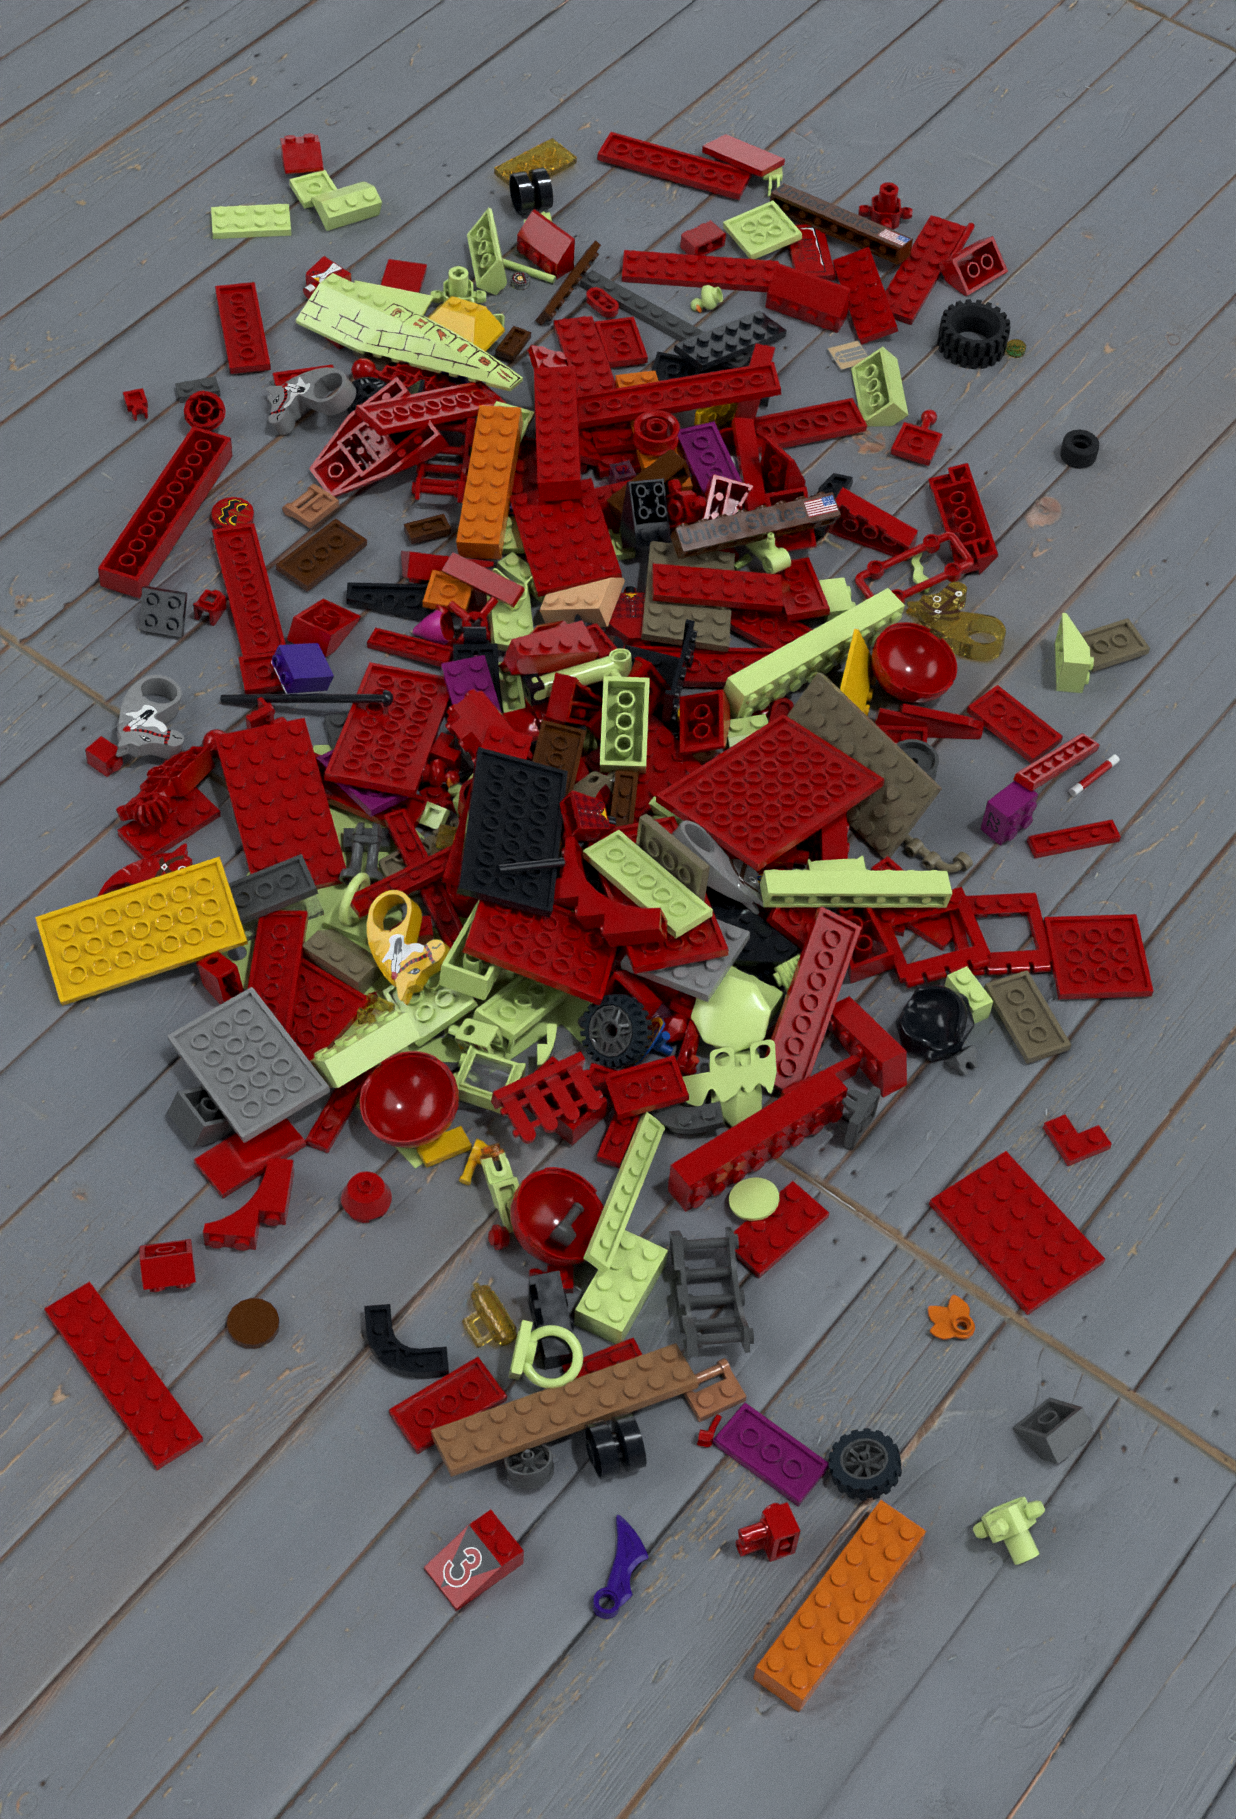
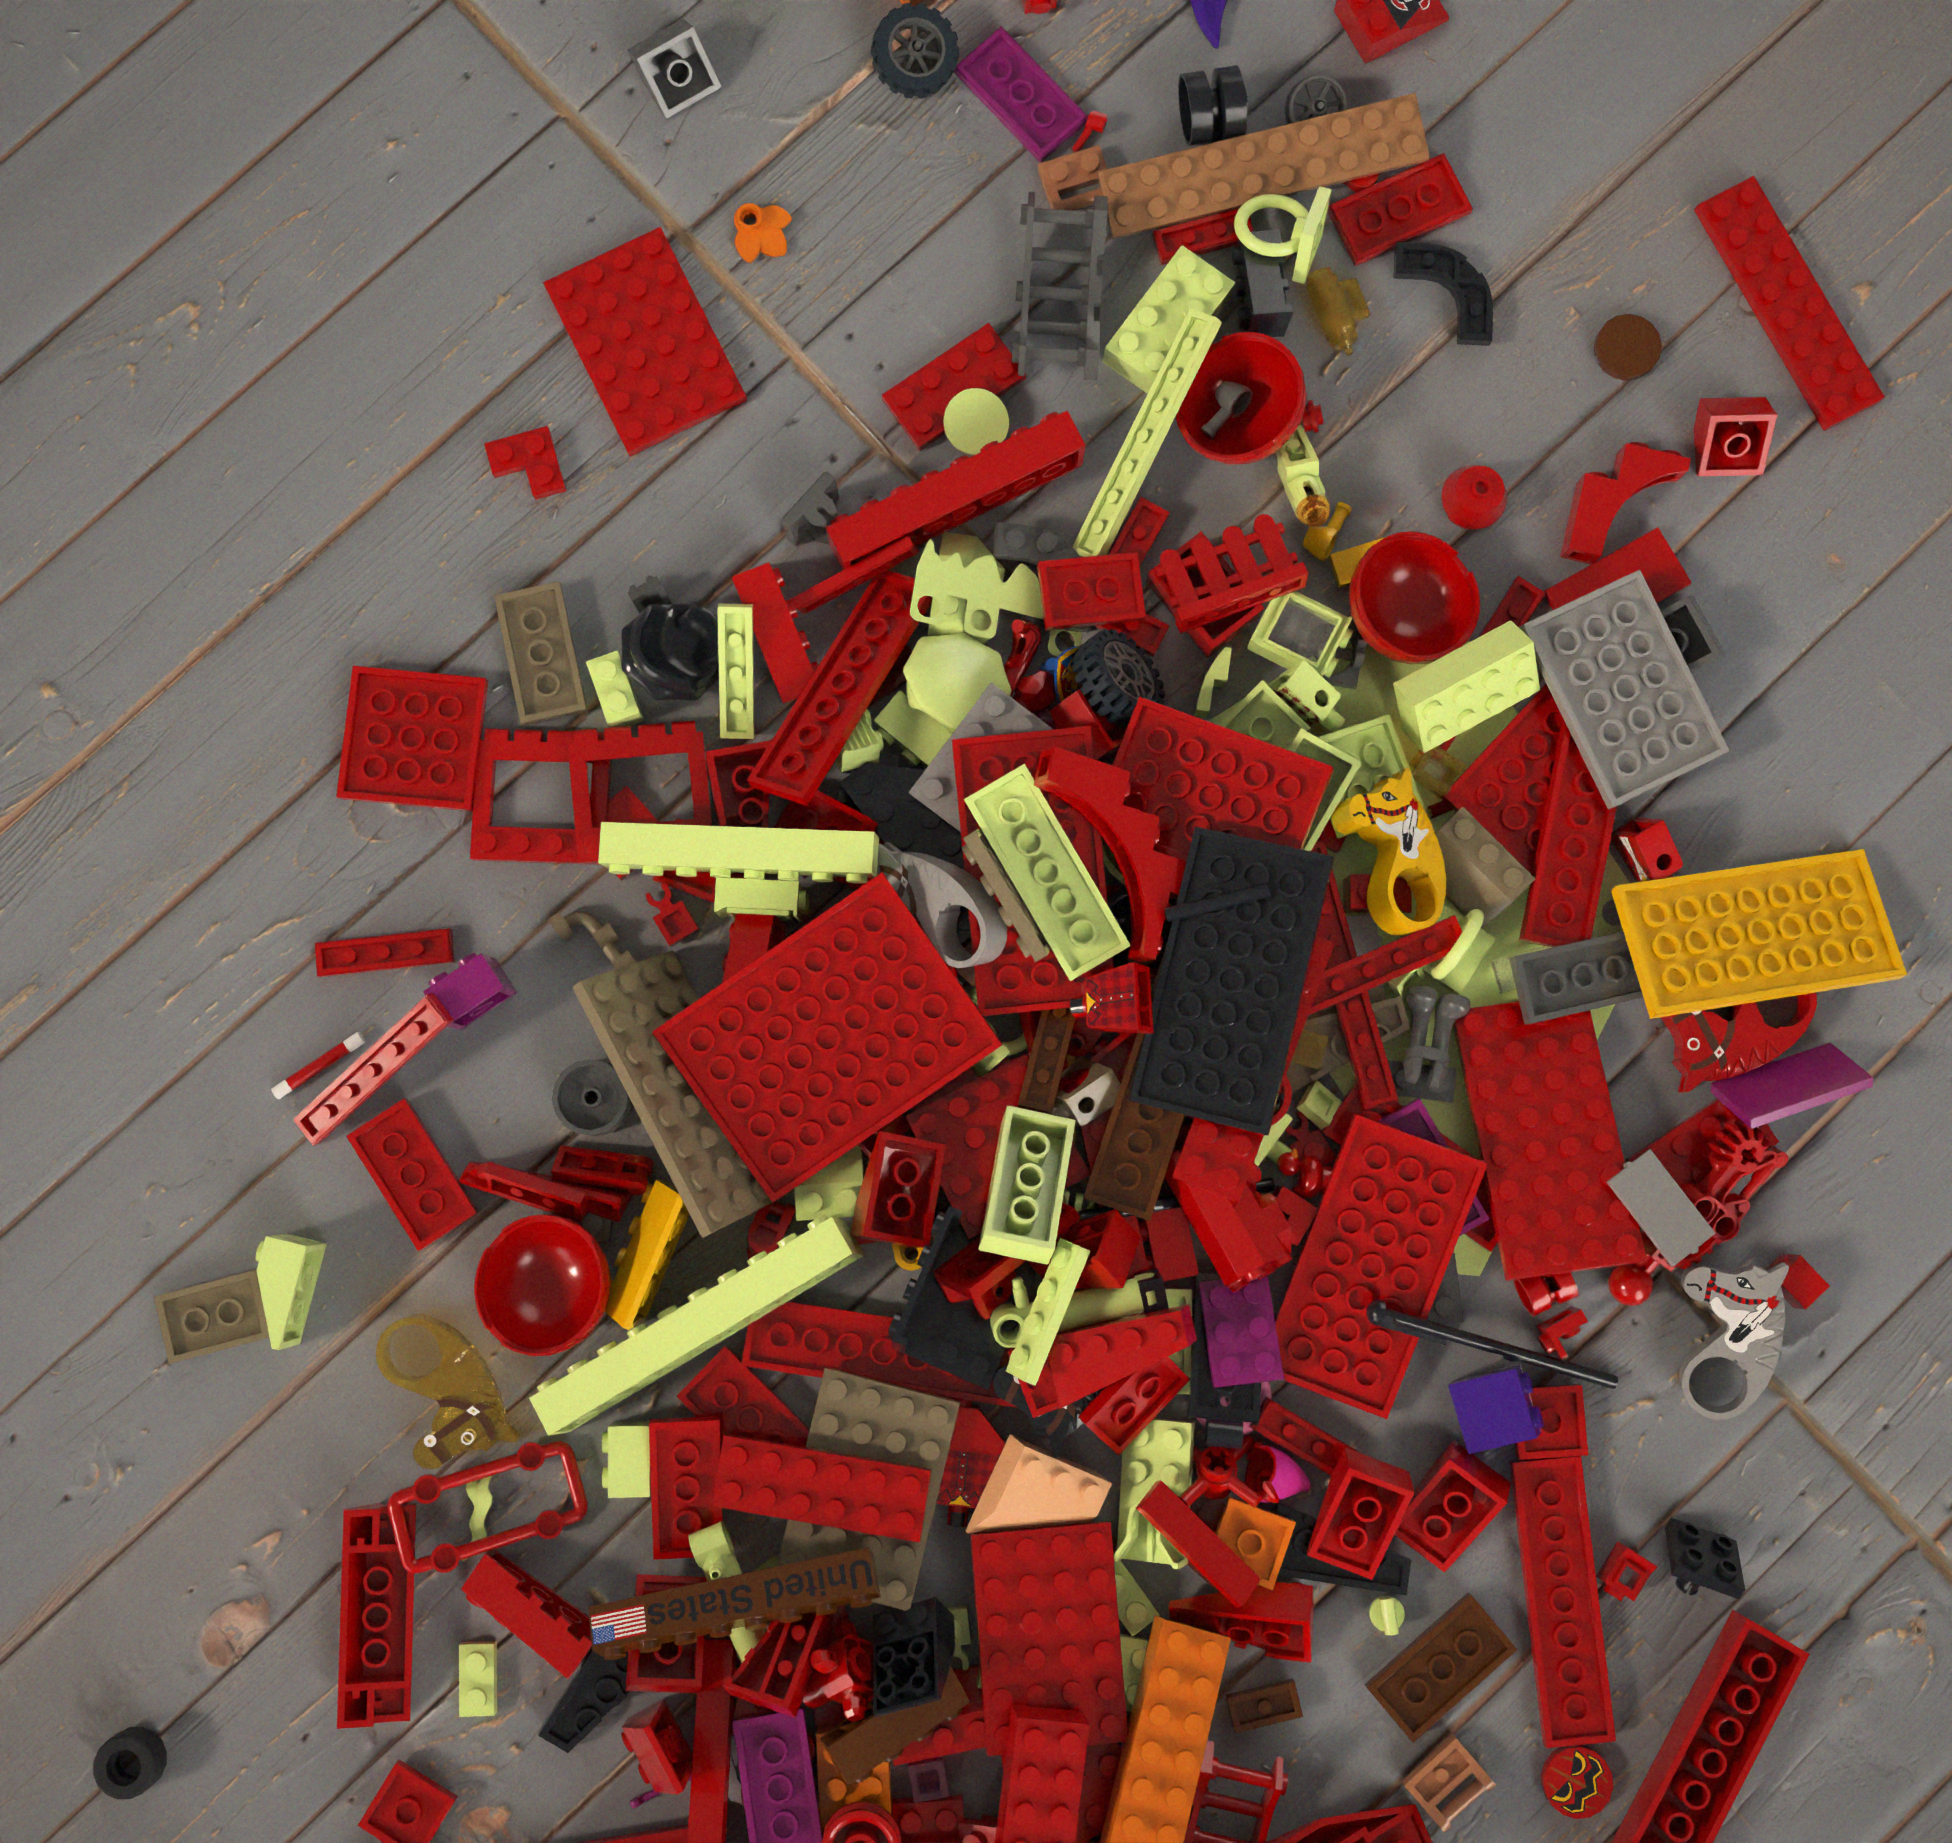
camera: 170 degrees left, 30 degrees up
none -> yellowish green plate [459,1641,497,1717]
none -> yellowish green plate [718,604,755,739]
none -> yellowish green plate [1006,1238,1090,1386]
none -> red slope [1307,1447,1415,1580]
none -> yellowish green plate [1369,1595,1405,1635]
none -> light grey piece [1607,1149,1715,1267]
none -> magenta tile [1711,1042,1873,1129]

